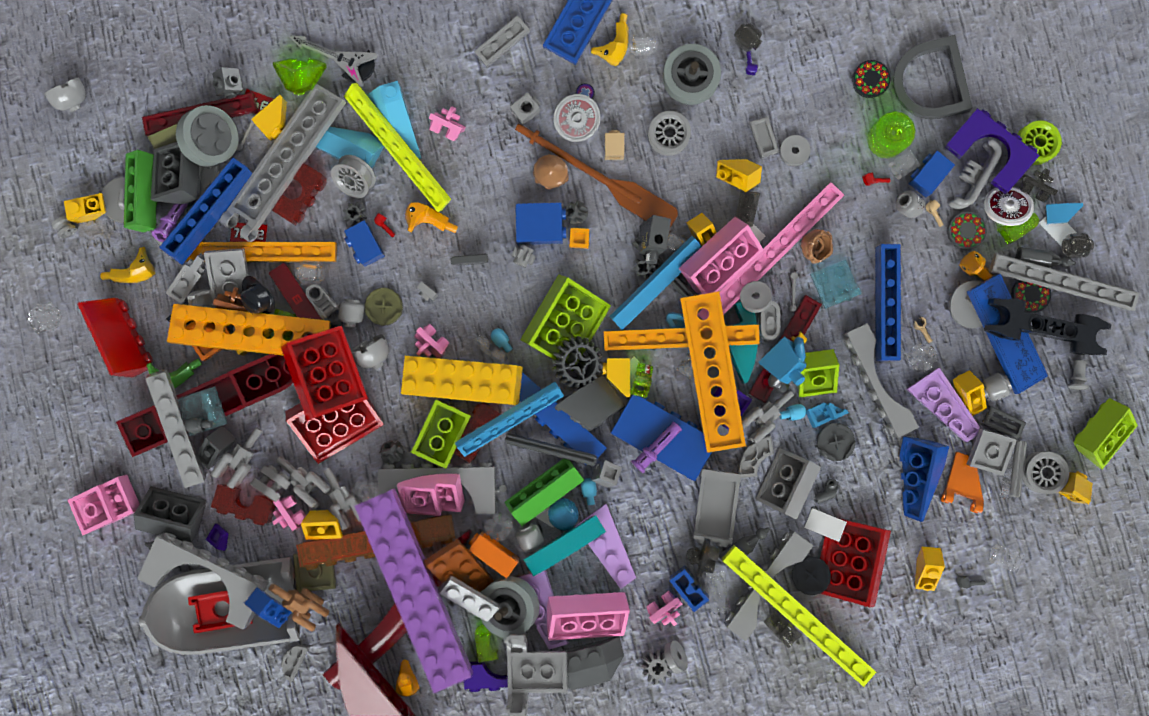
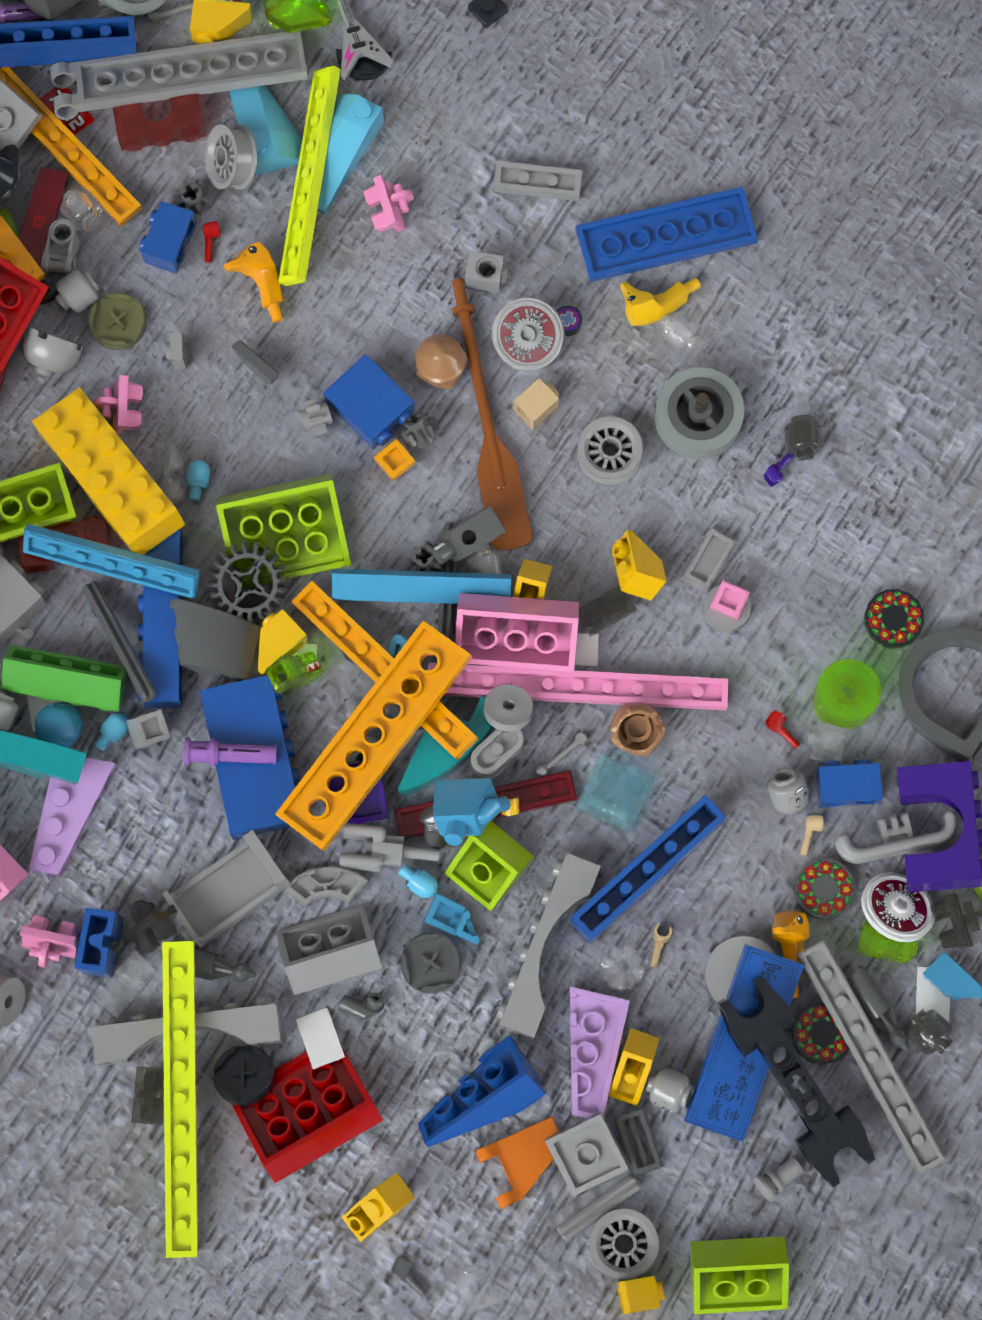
camera: 50 degrees right, 10 degrees down
none -> bright pink tile [710,580,750,620]

